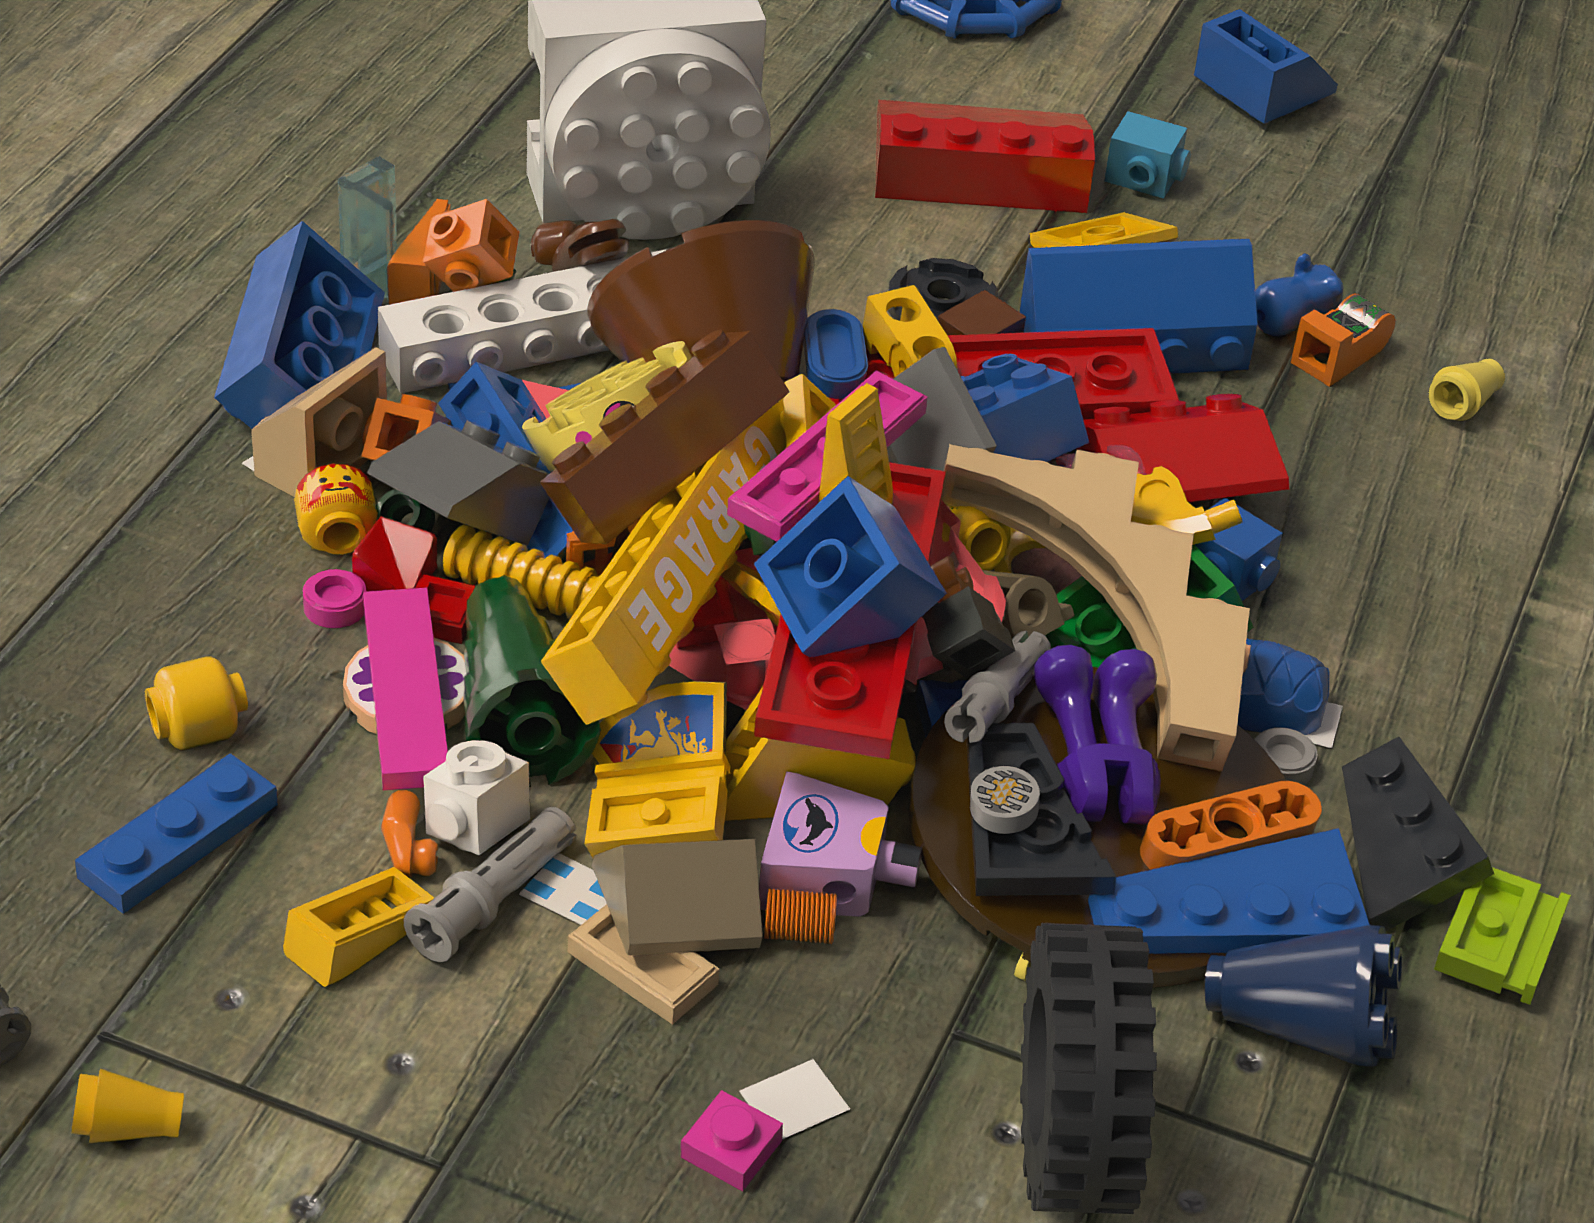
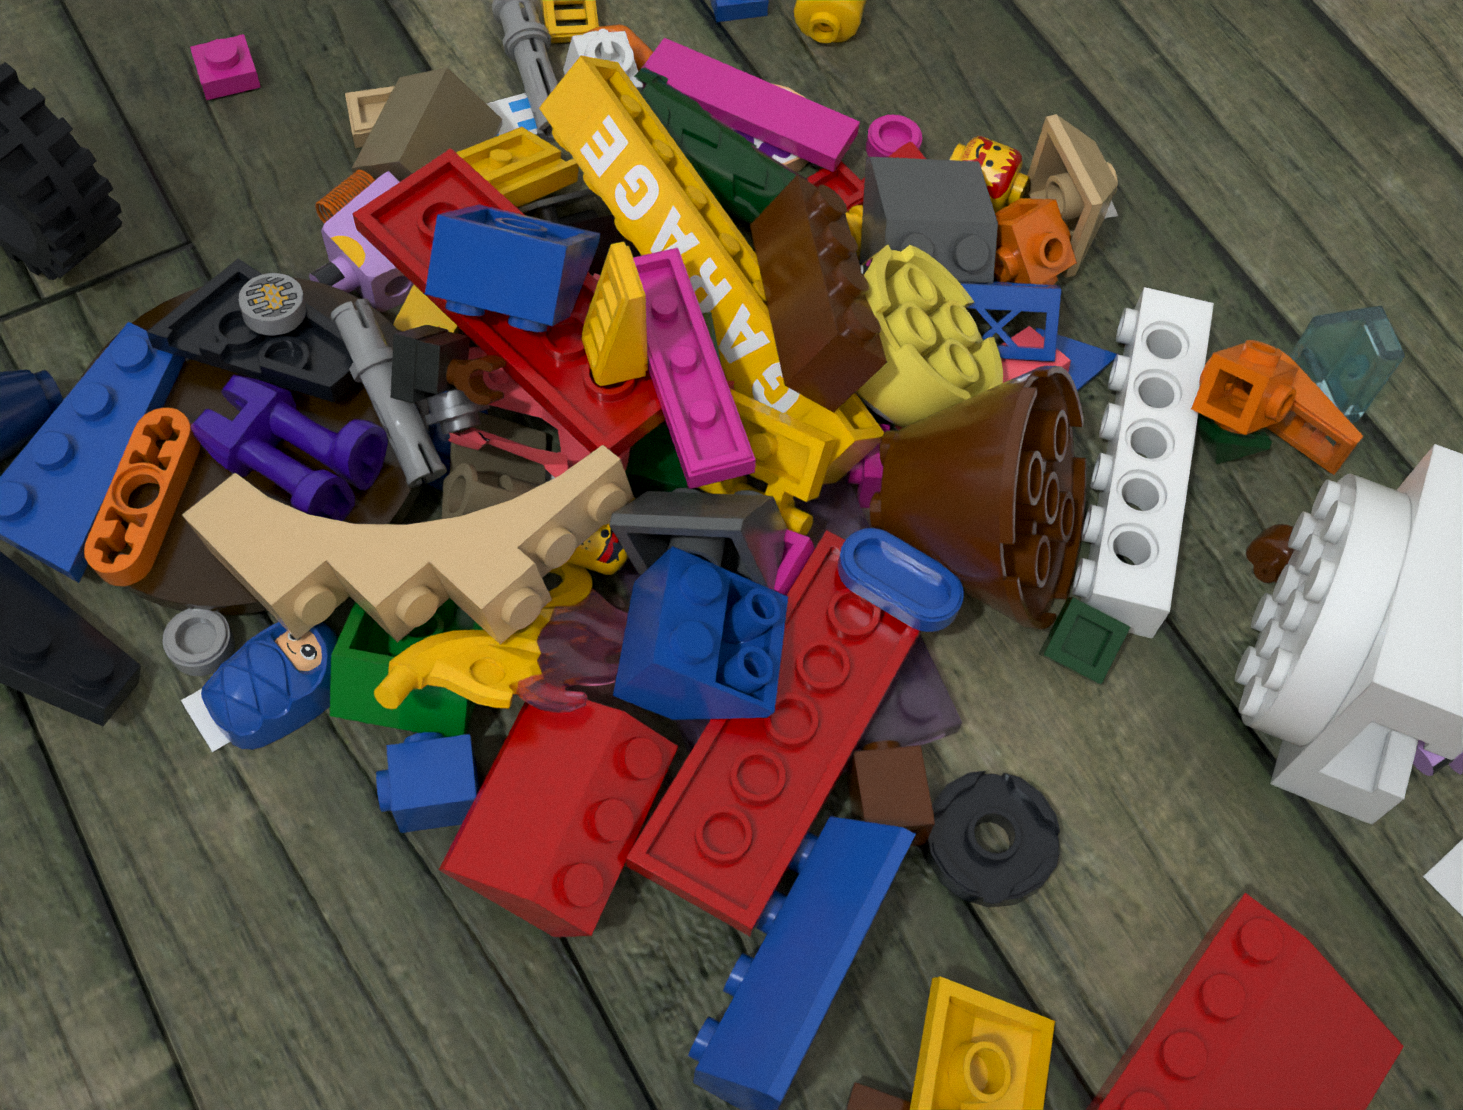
camera: 125 degrees right, 20 degrees up
blue slope [214,221,385,429] -> none
reddish brown arm [552,219,629,272] -> none
white sticker [739,1059,850,1139] -> none
yellow leg [863,285,957,377] -> none

